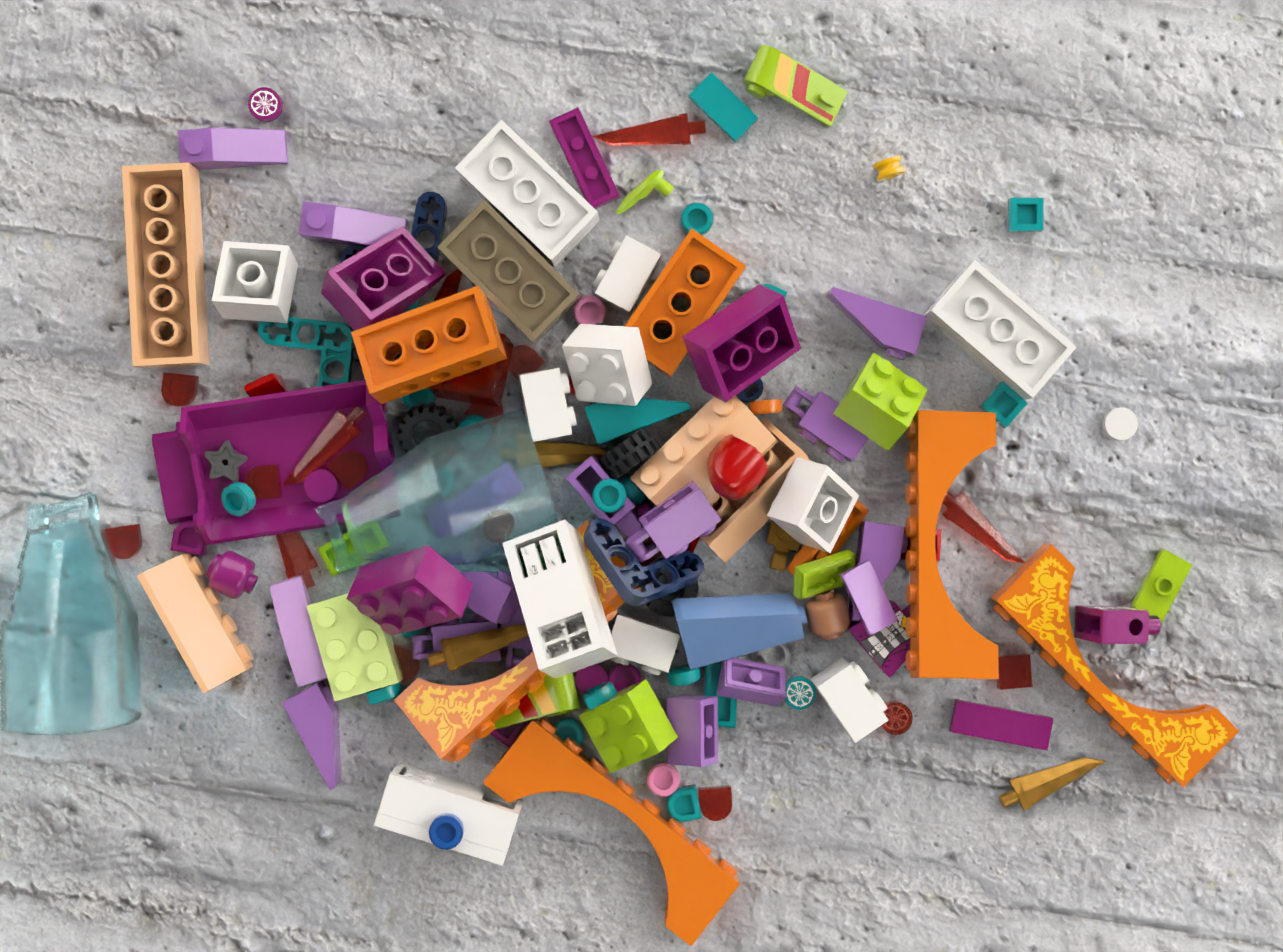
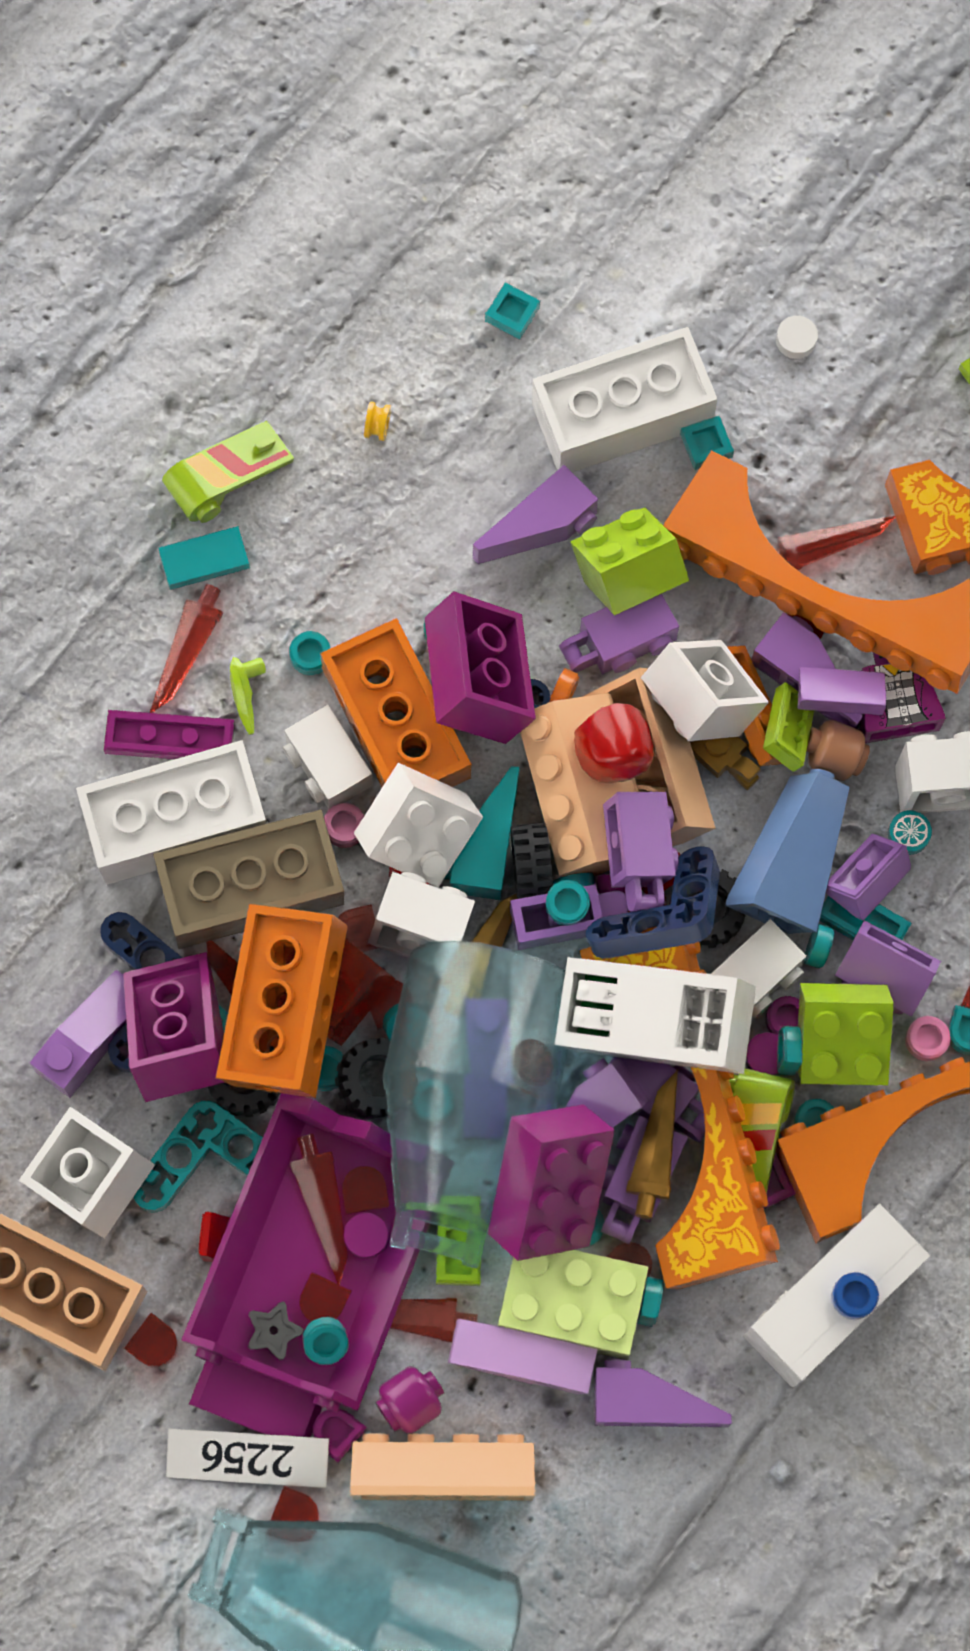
camera: 65 degrees left, 15 degrees down
none -> white sticker [166,1428,329,1488]

